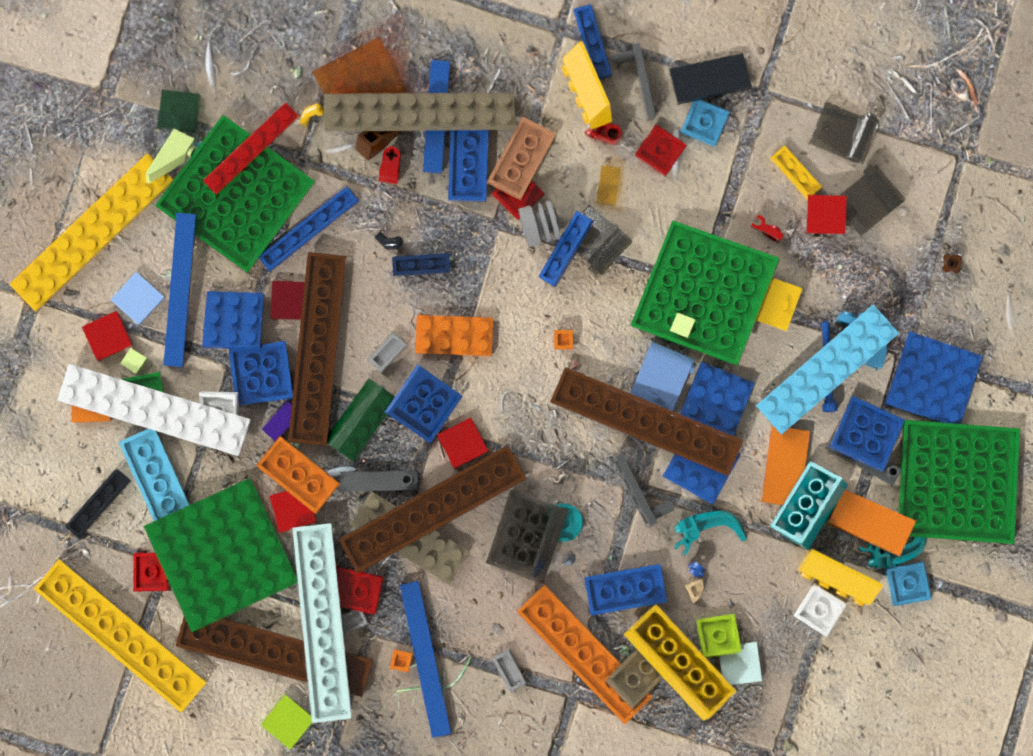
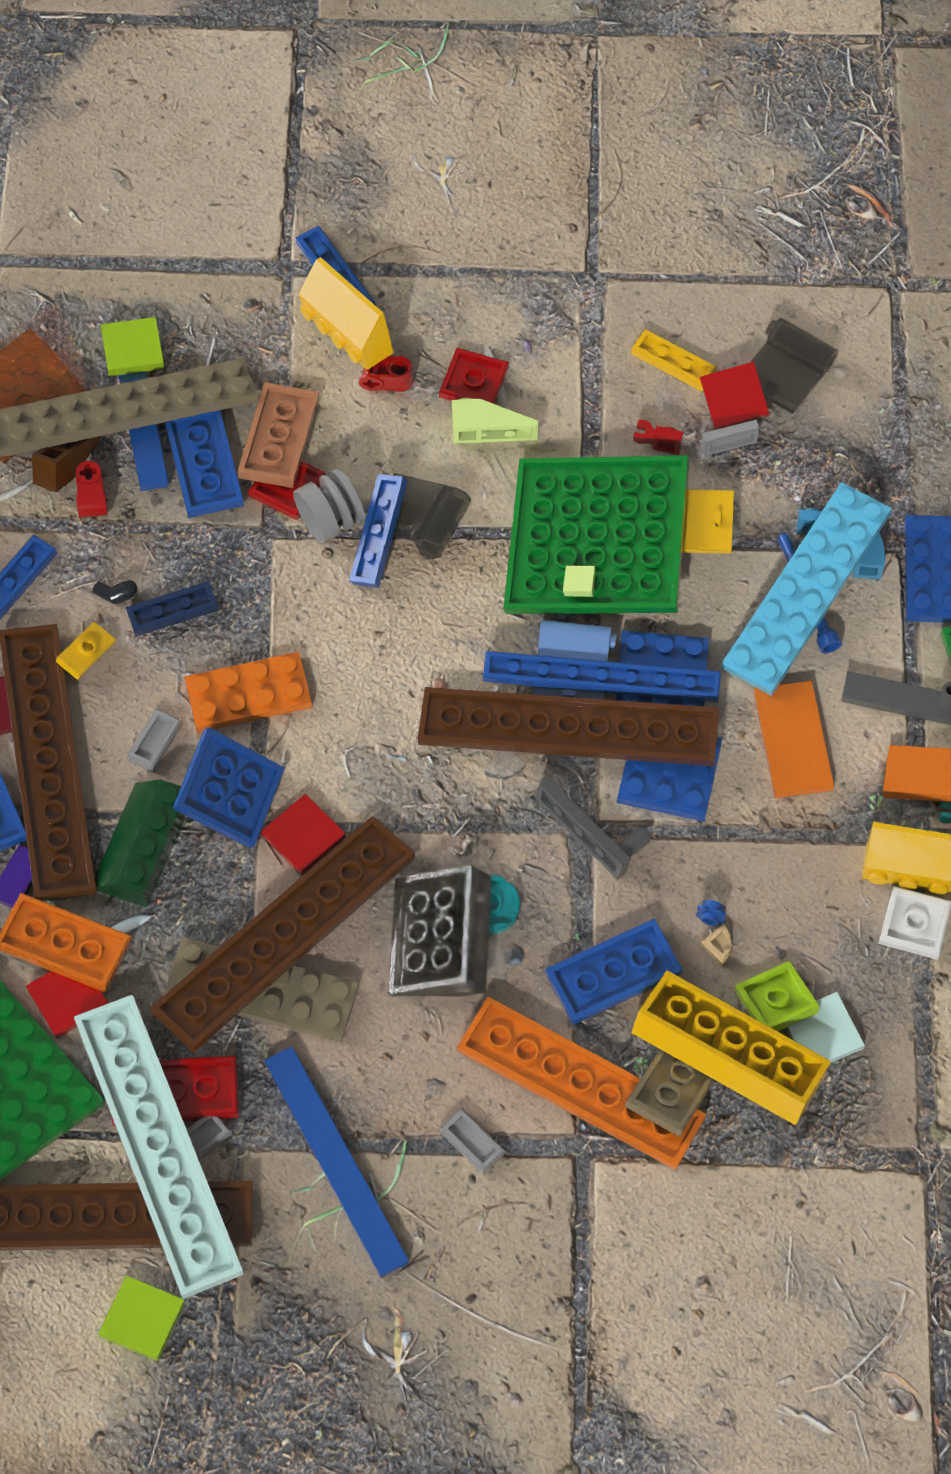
camera: 20 degrees left, 20 degrees down
dark grey piece [341,471,418,491] -> none
orange plate [389,649,413,673] -> none
orange plate [554,330,573,350] -> none
clear yellow tile [596,165,620,206] -> none
dark grey piece [610,43,655,121] -> none
black tile [669,53,752,105] -> none
teal piece [674,510,747,555] -> none
dark azure tile [680,100,730,147] -> none
teal slope [770,461,848,550] -> none
clear smoke door [809,101,880,164] -> none
blue plate [829,395,904,472] -> none
reddish brown plate [942,254,962,274] -> none
none -> yellow plate [56,622,116,680]
none -> lime tile [100,317,164,377]
none -> yellowish green slope [452,398,538,444]
none -> blue tile [483,651,721,702]
none -> light grey tile [701,419,760,456]

